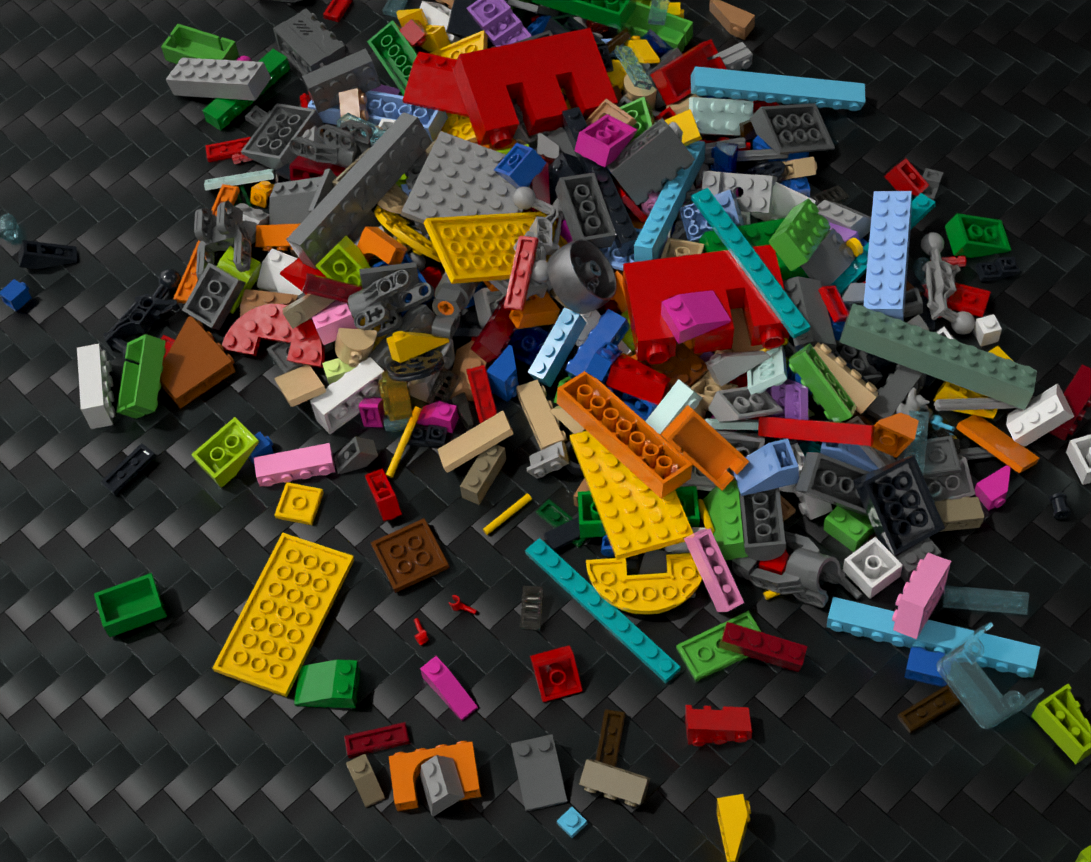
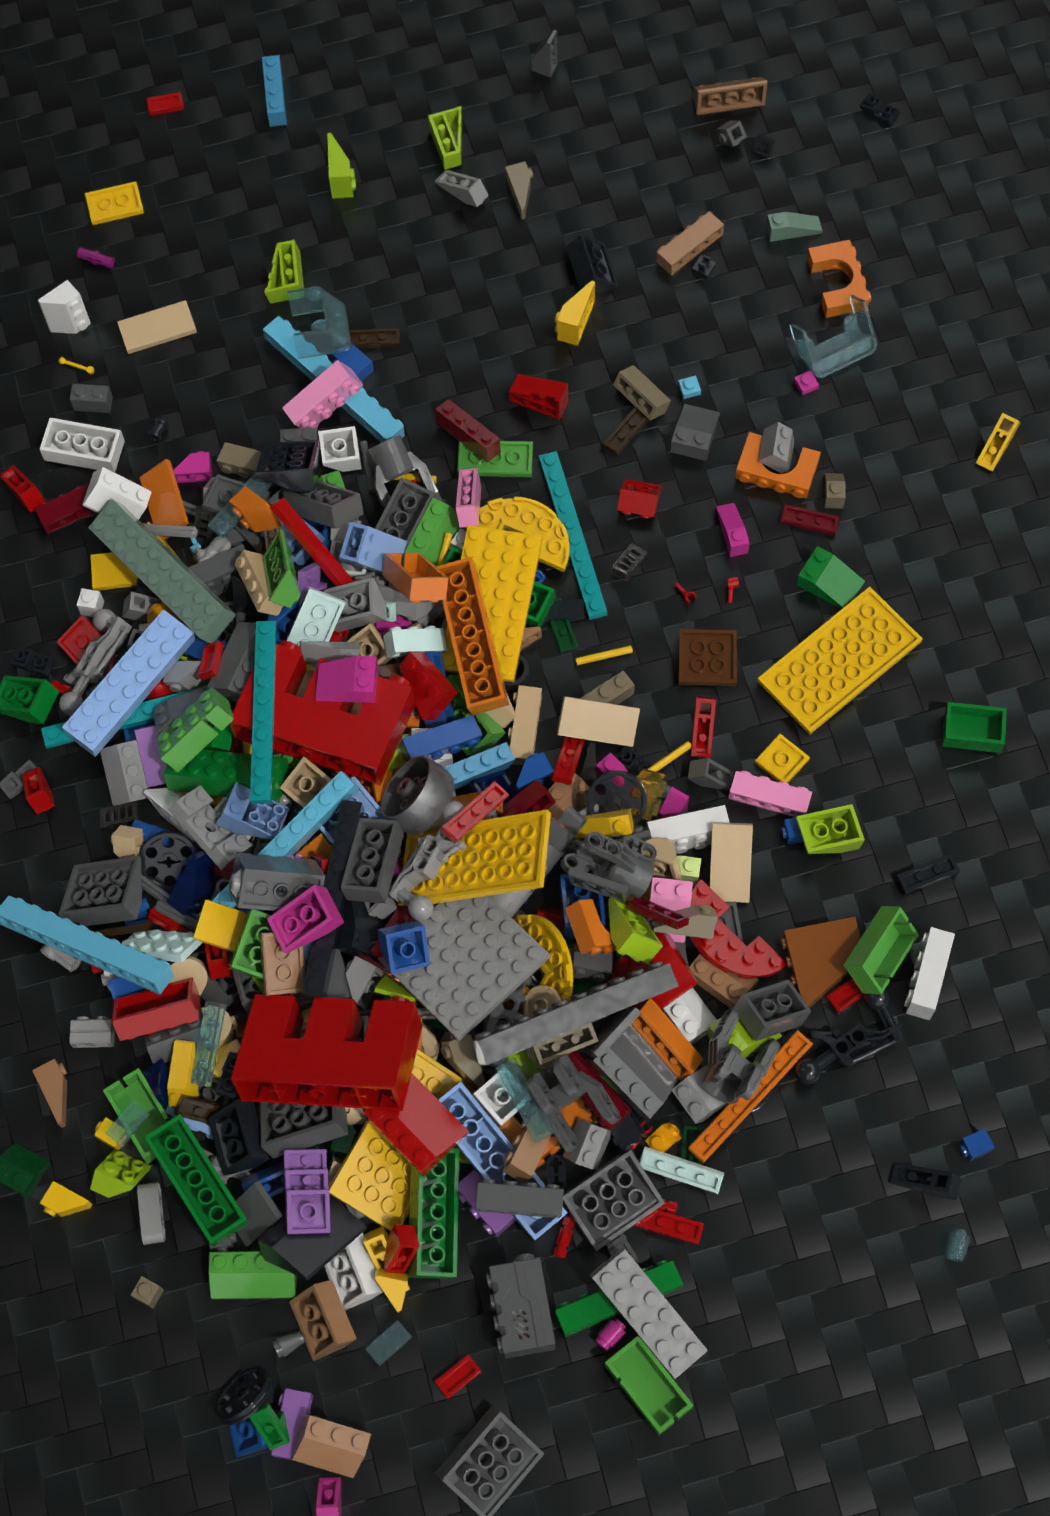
camera: 155 degrees left, 10 degrees up
light grey bracket [526,441,569,478] -> none
blue slope [585,342,623,381] -> none
yellow tile [846,237,863,257] -> none
clear light blue plate [943,585,1029,615] -> none

